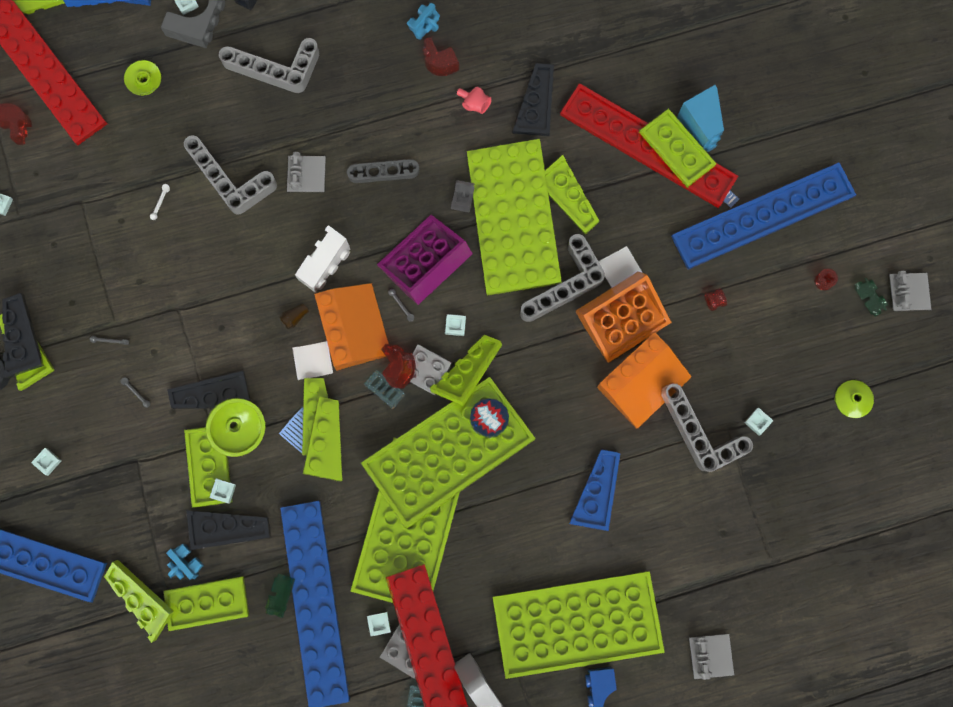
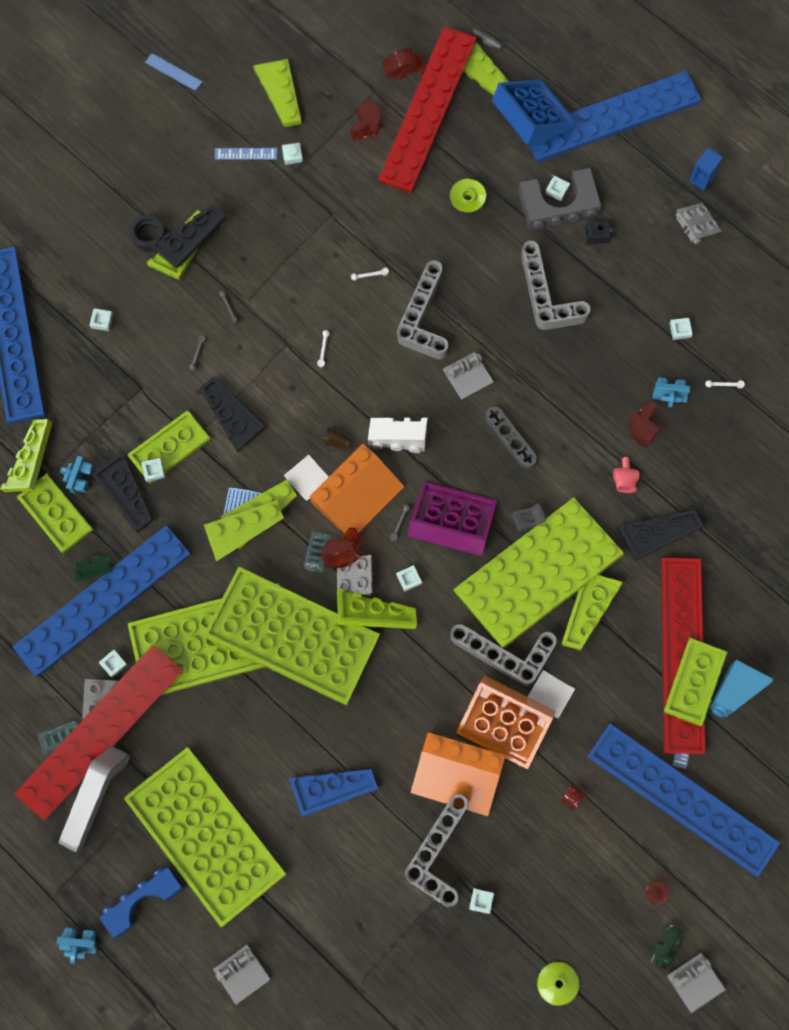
camera: 65 degrees right, 5 degrees down
lime dish [206,398,265,457] -> none
tile [470,398,509,438] -> none
none -> white hinge [317,330,330,367]

